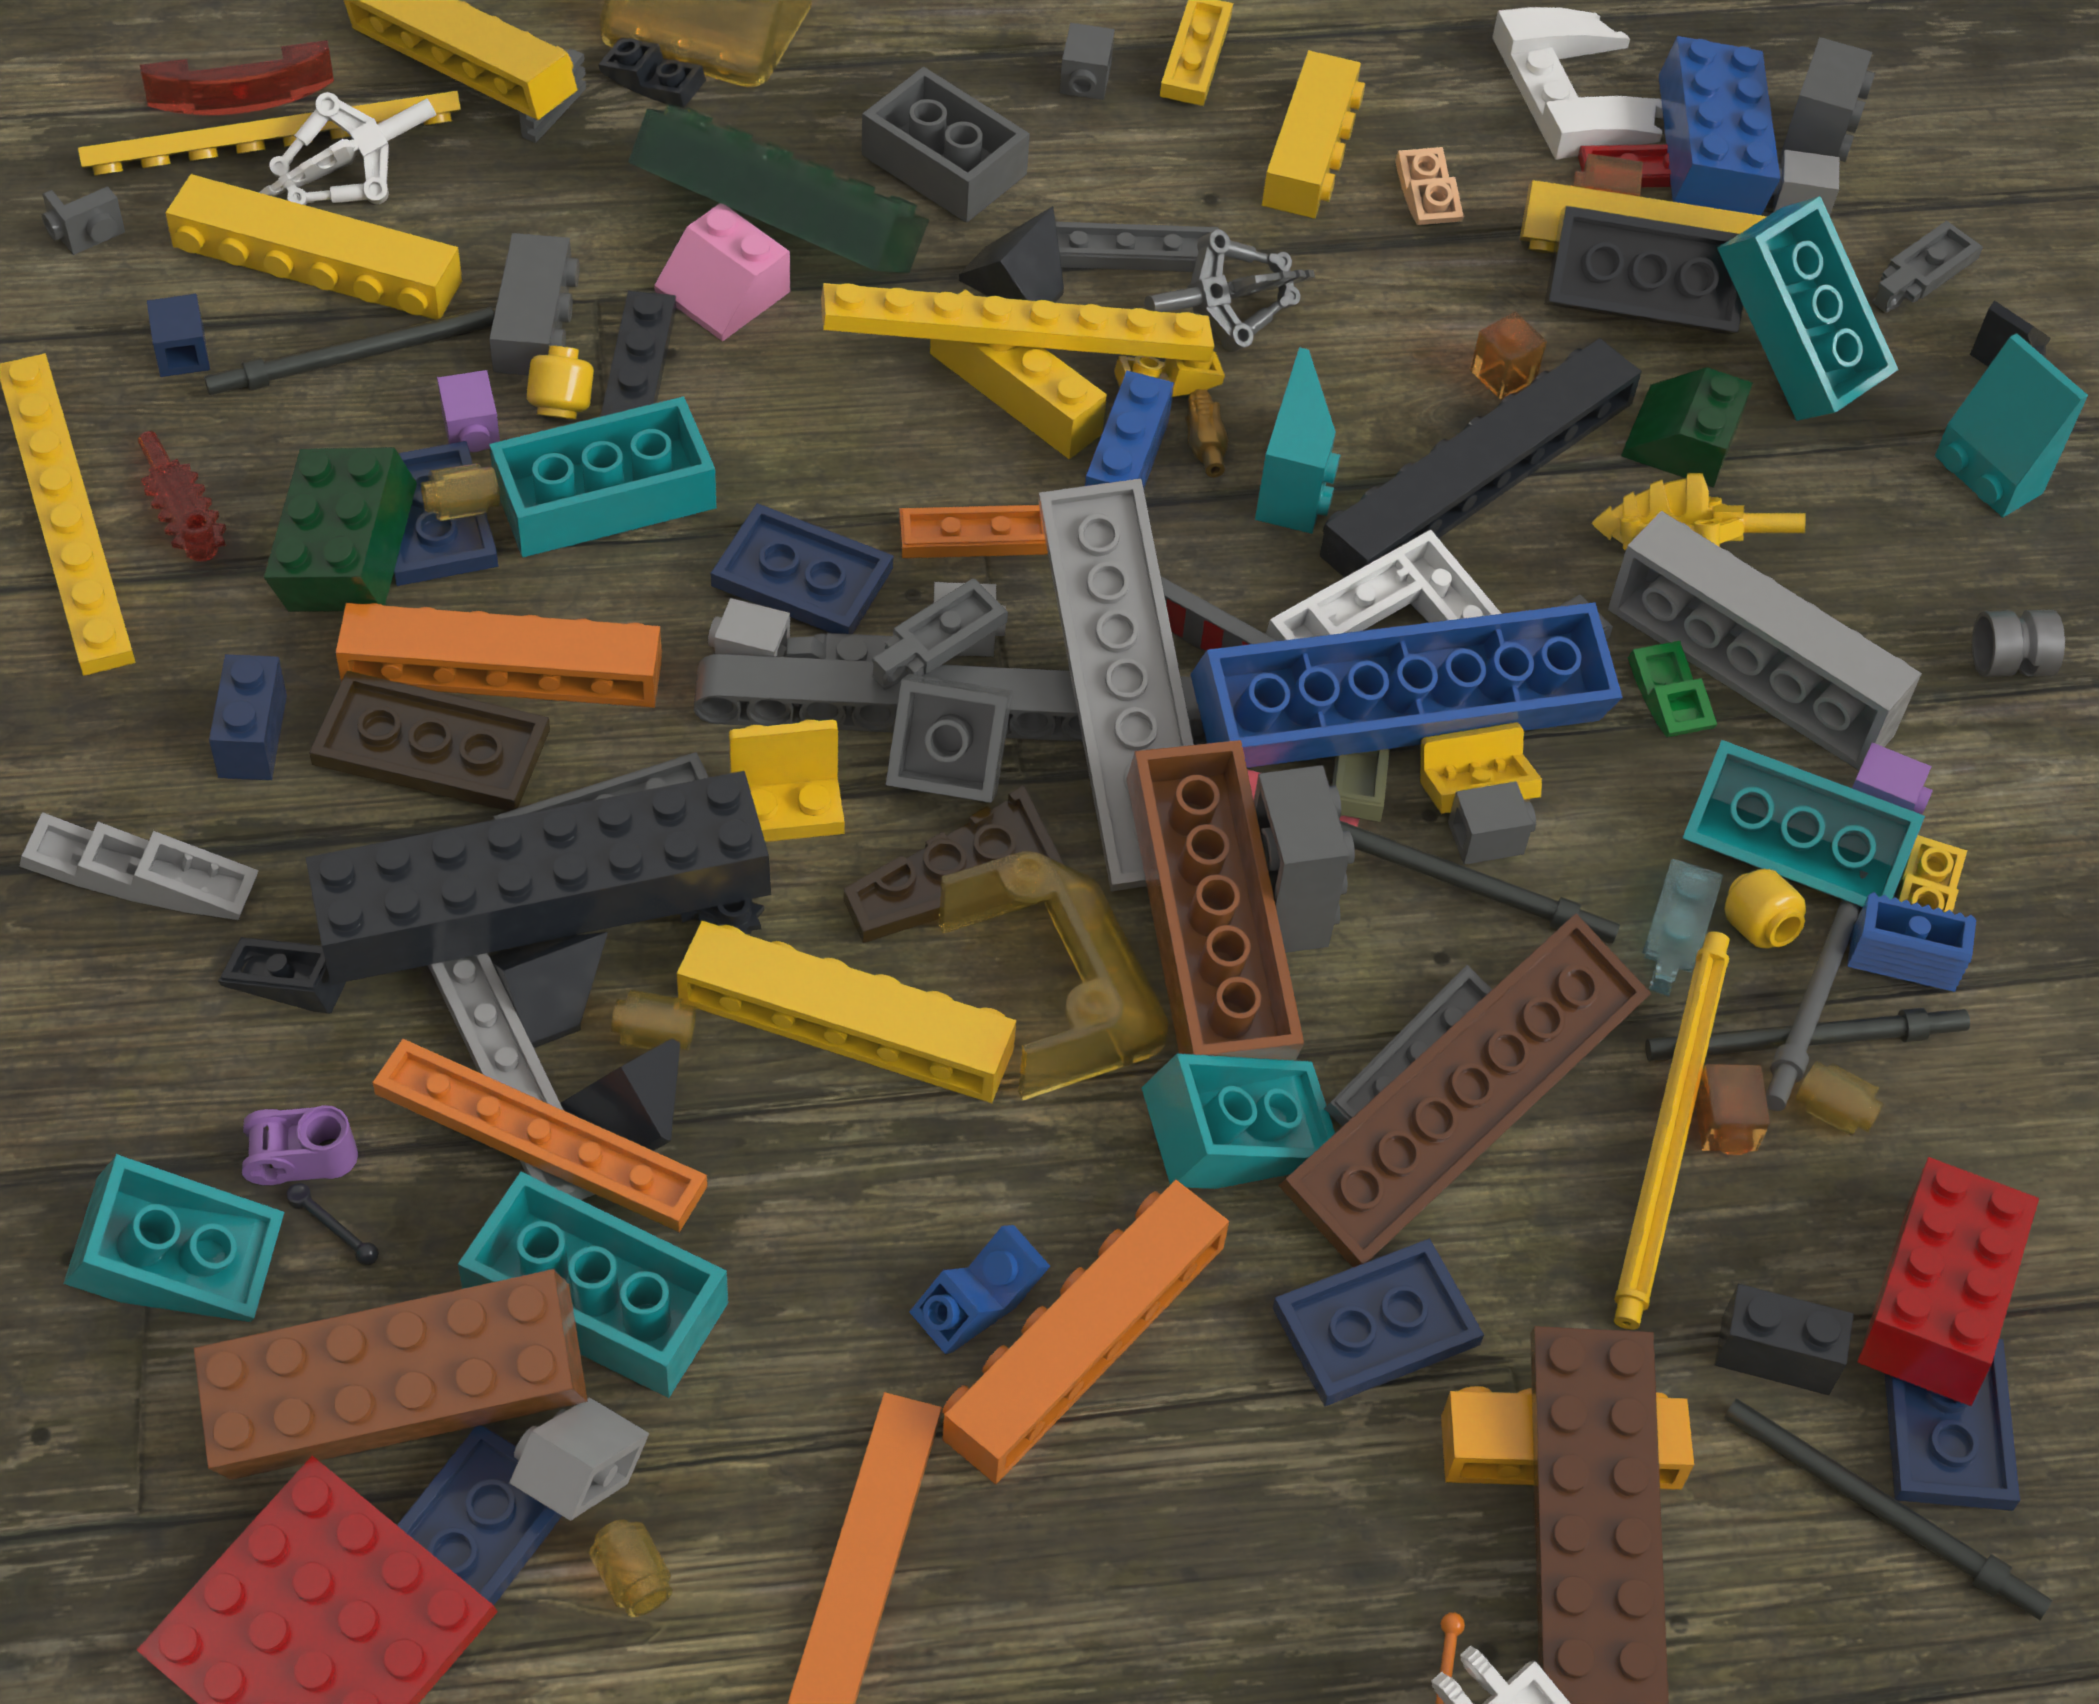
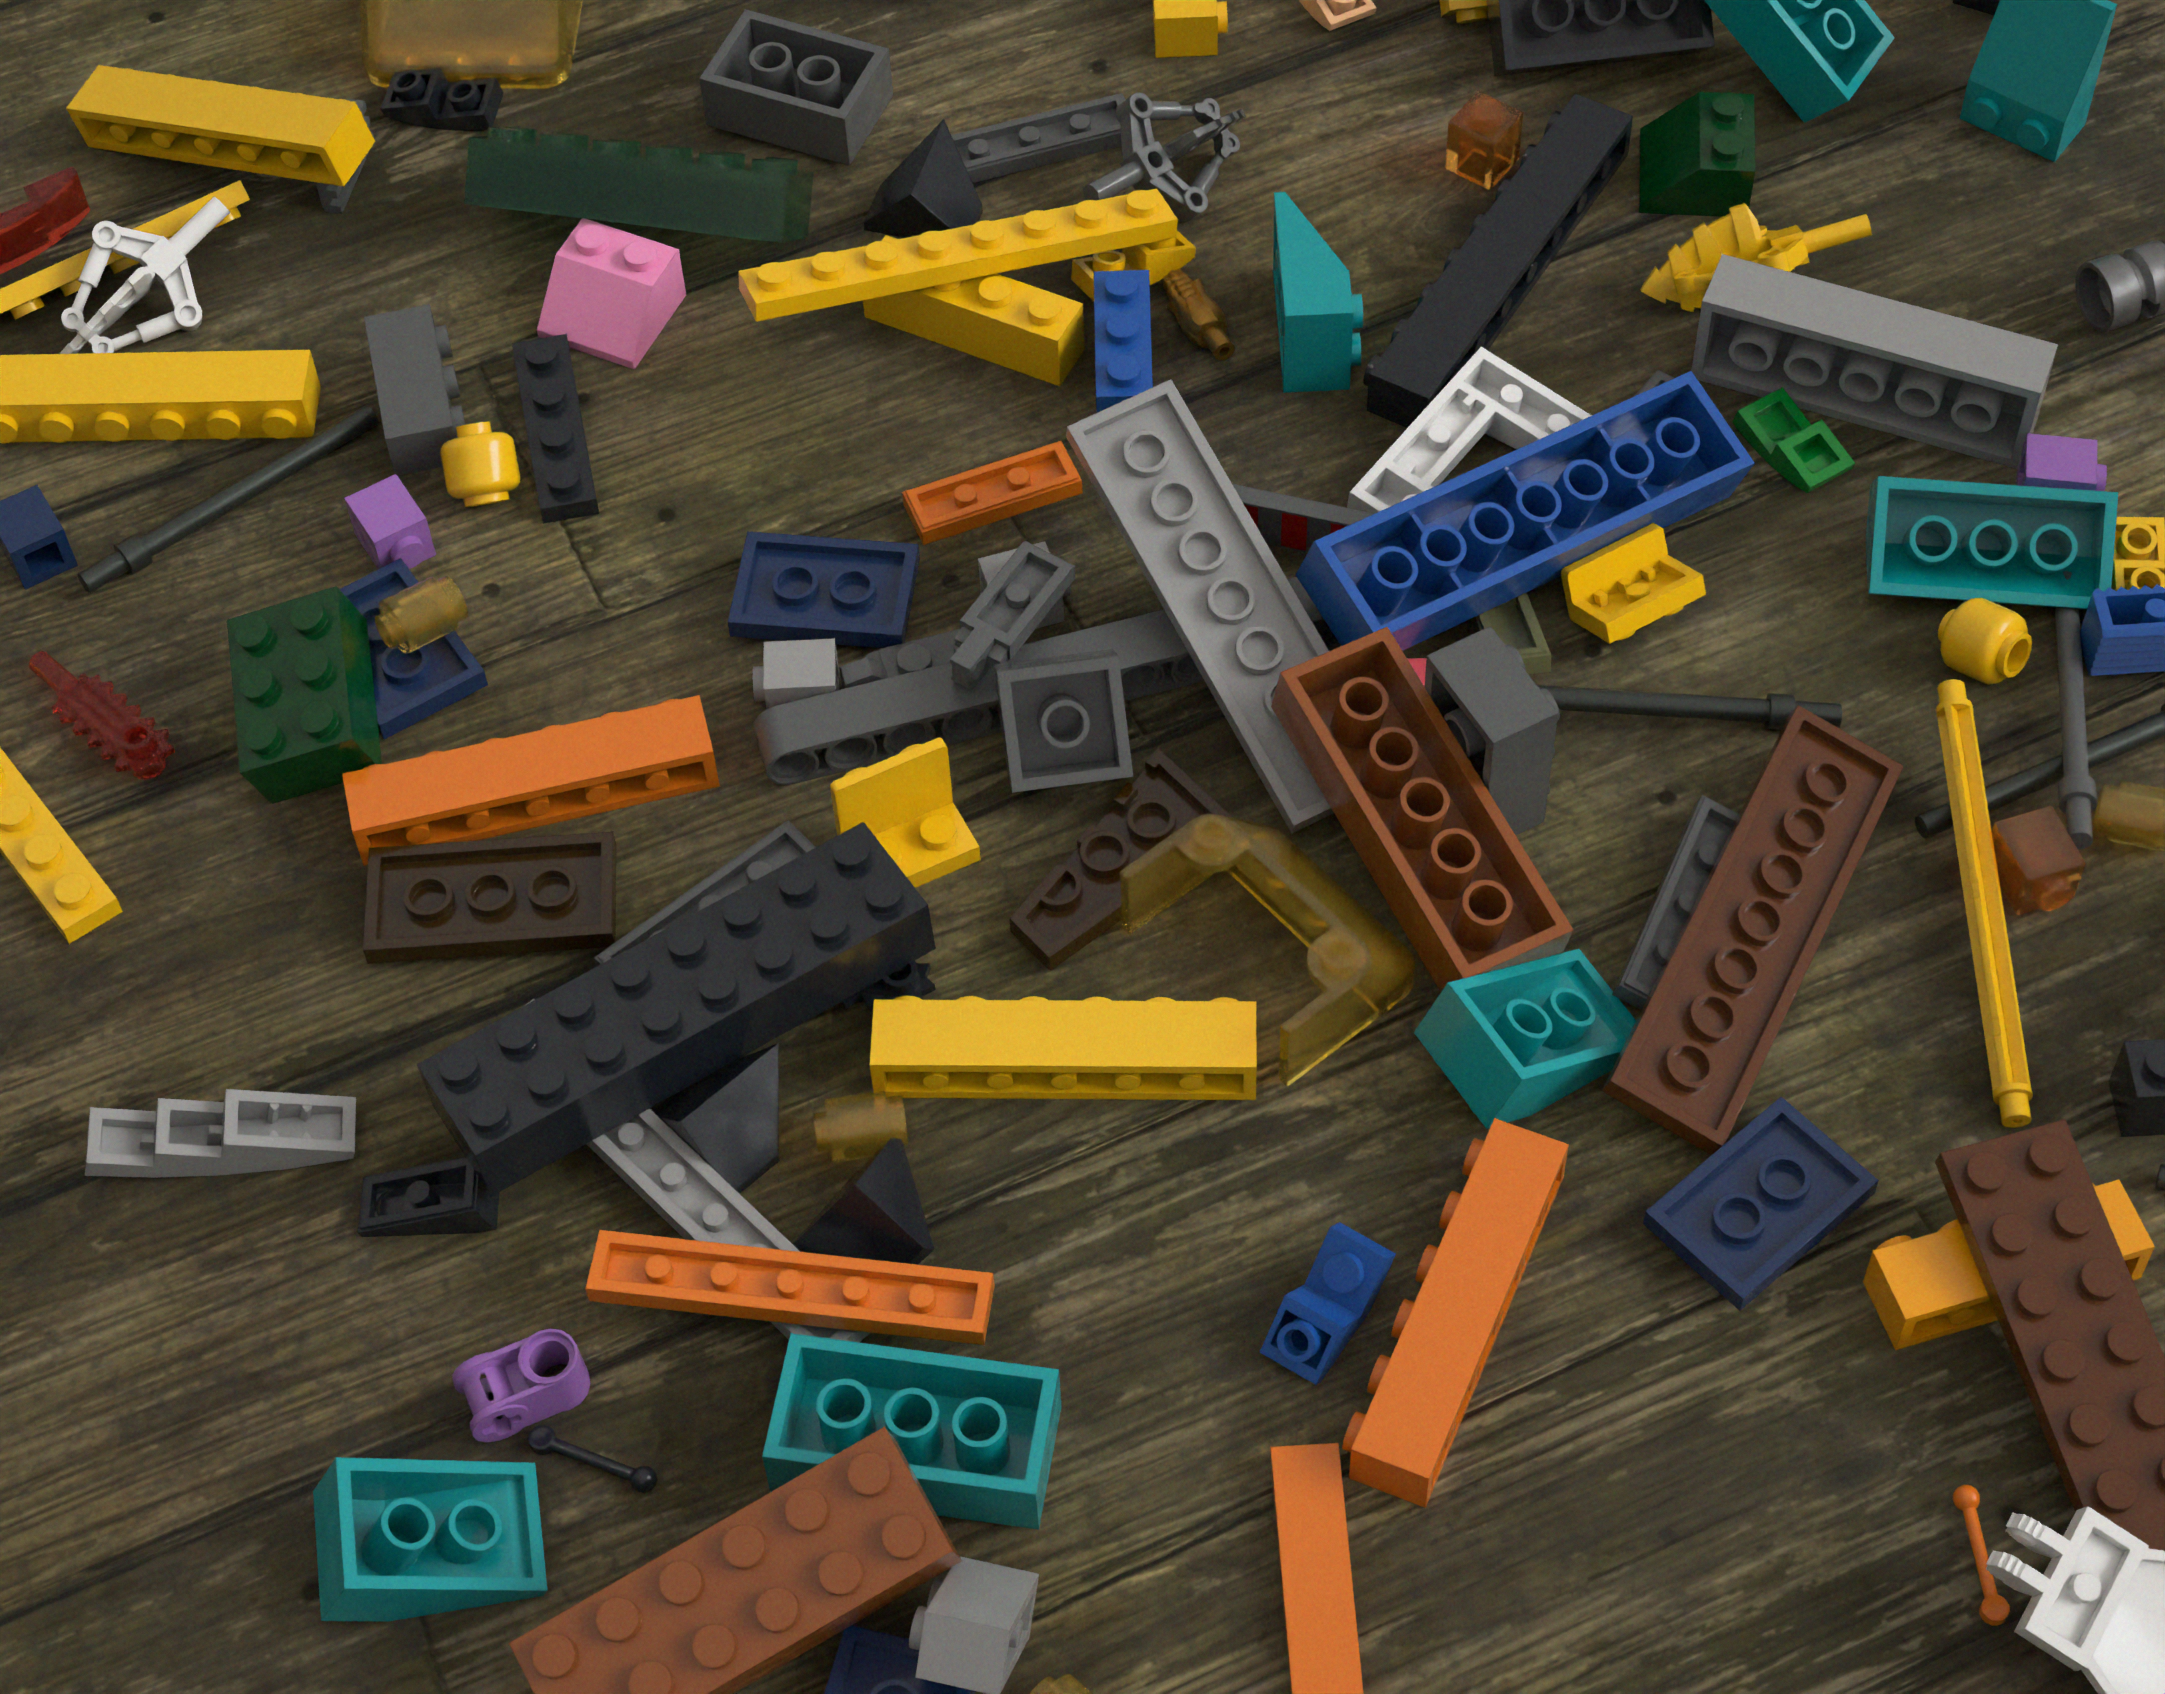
camera: 10 degrees left, 0 degrees up
dark blue brick [209,654,287,780] -> none
teal brick [489,396,717,558] -> none
dark grey brick [1448,781,1536,865] -> none
clear light blue hinge [1642,858,1723,996] -> none

